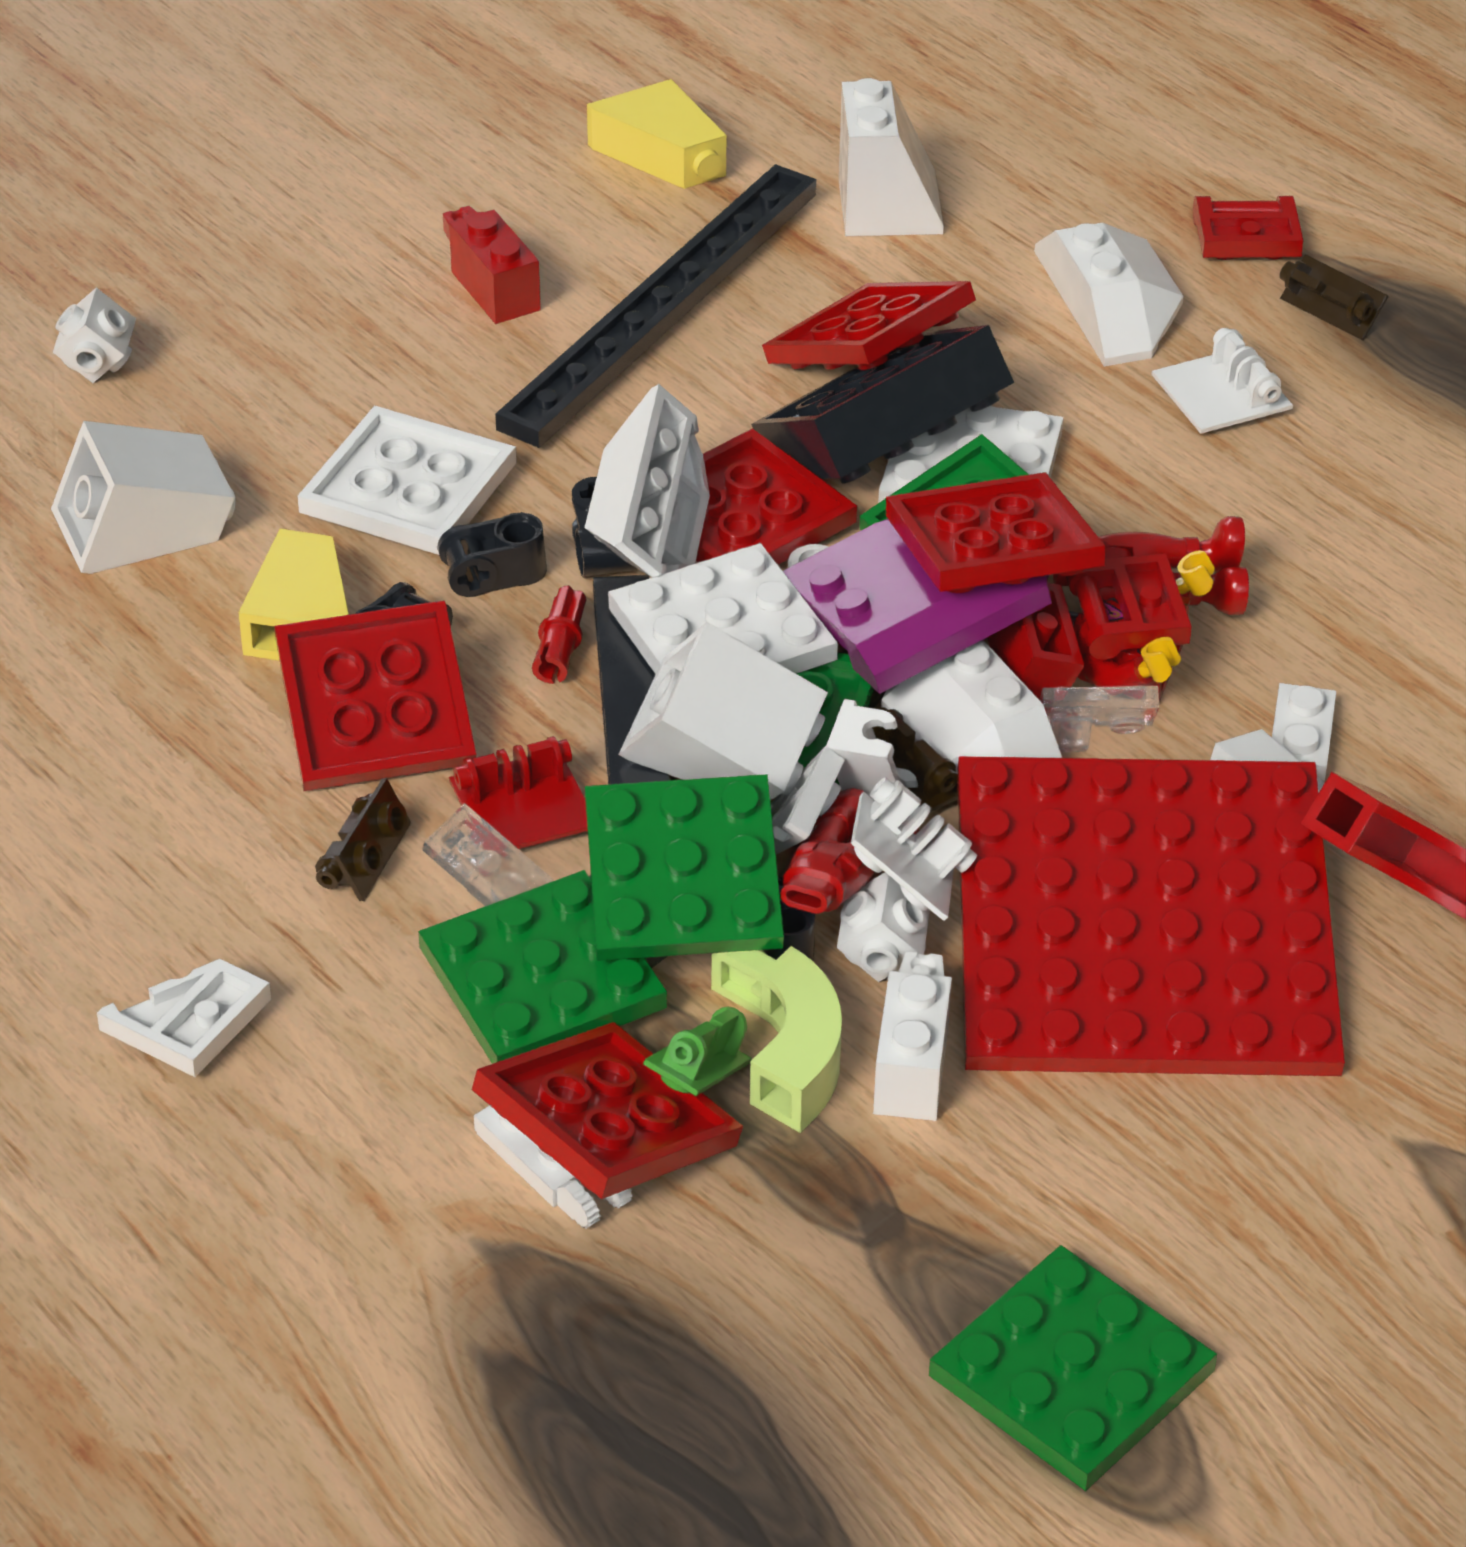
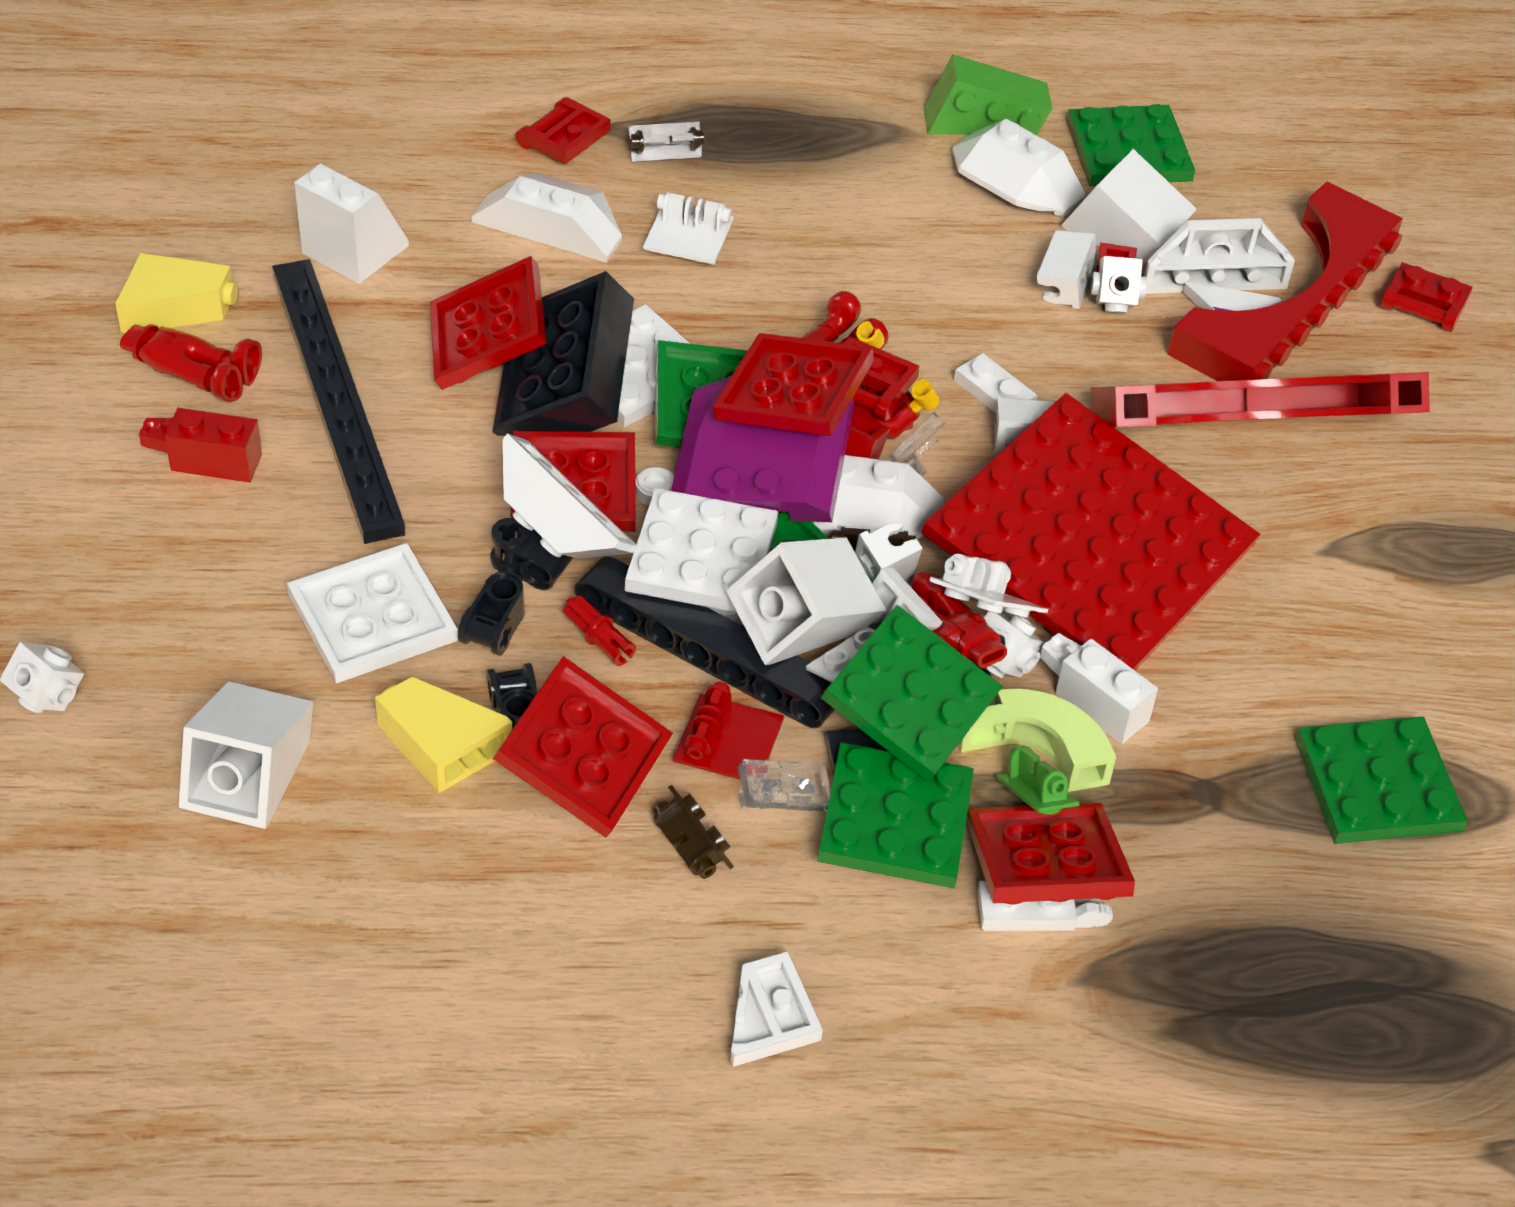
camera: 55 degrees left, 5 degrees up
none -> red piece [120,324,262,402]

